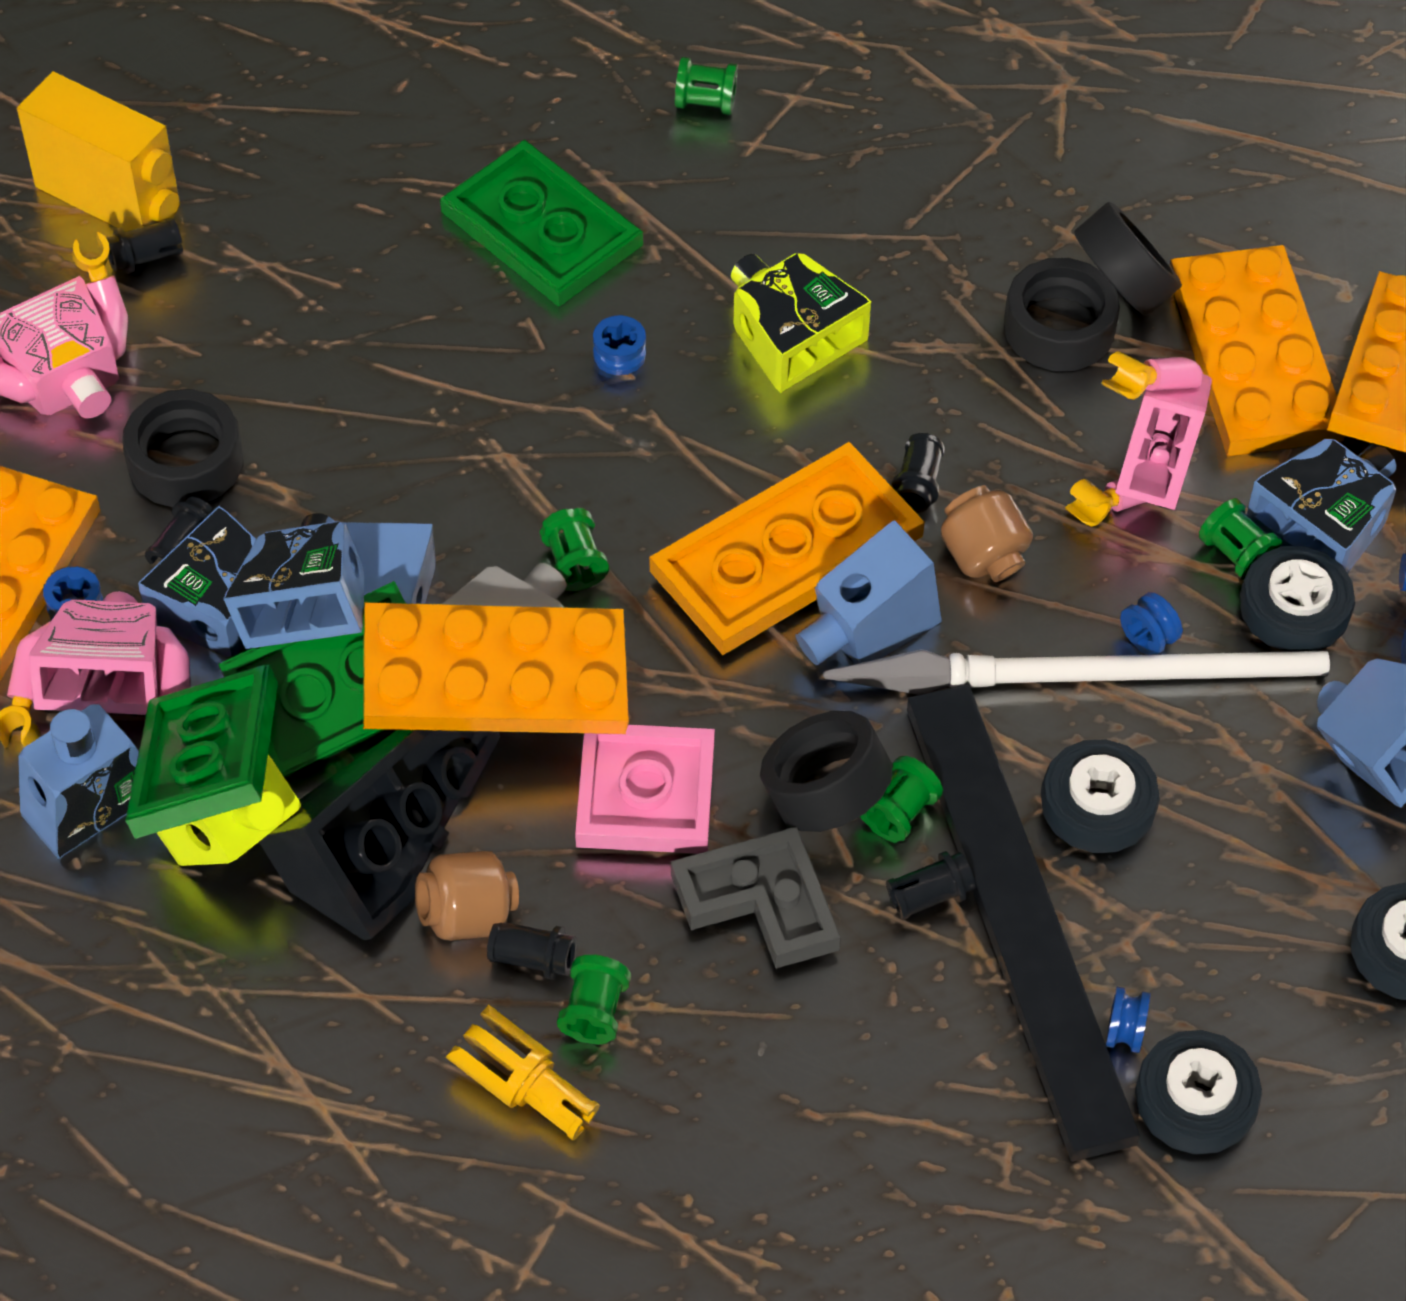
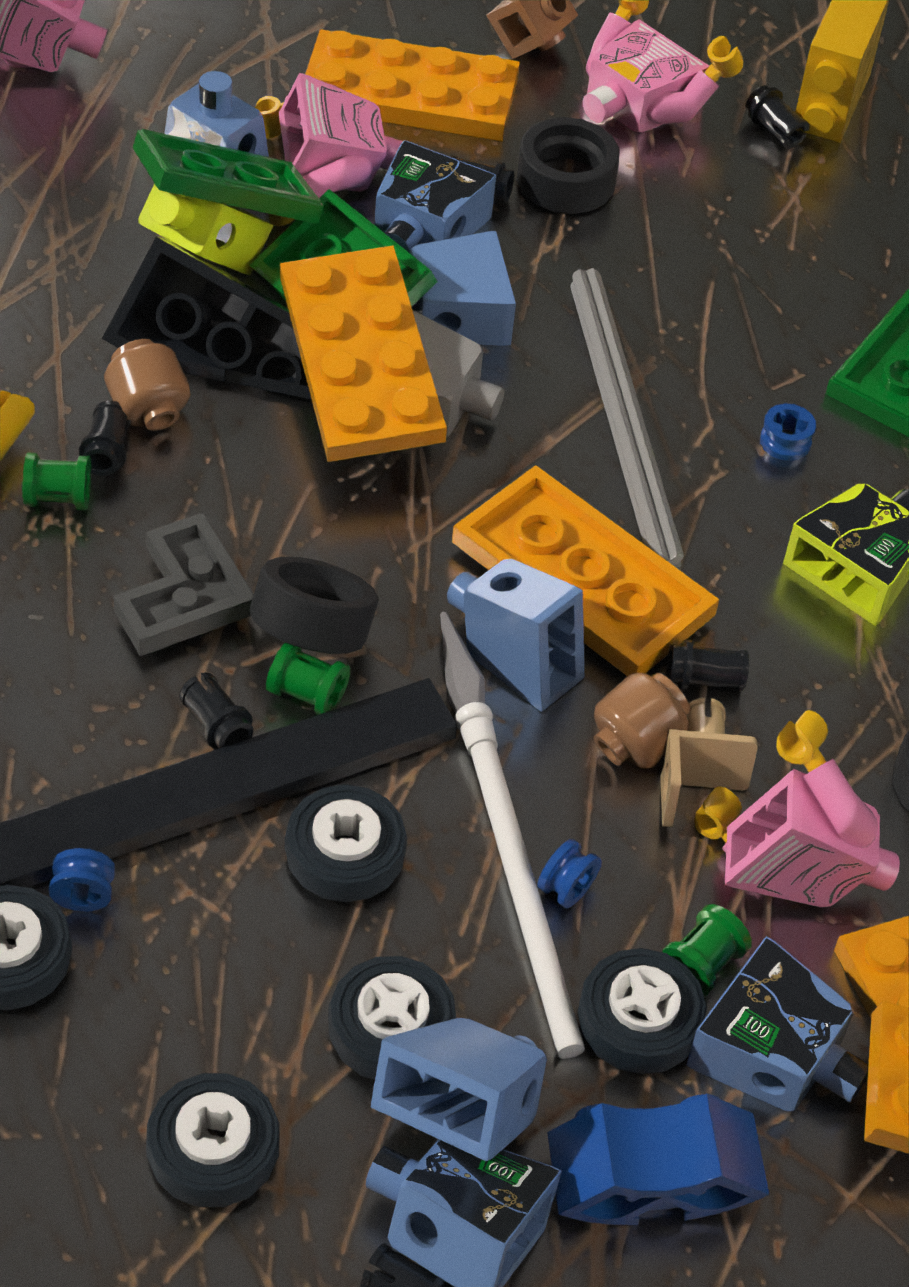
camera: 75 degrees right, 5 degrees down
blue bush [43,566,103,621] -> none
medium blue torso [224,513,365,649] -> none
green bush [539,508,609,591] -> none
bright pink plate [575,725,715,854] -> none
none -> black wheel [328,956,457,1080]
none -> light grey axle [570,268,684,569]
none -> tan bracket [660,698,758,827]

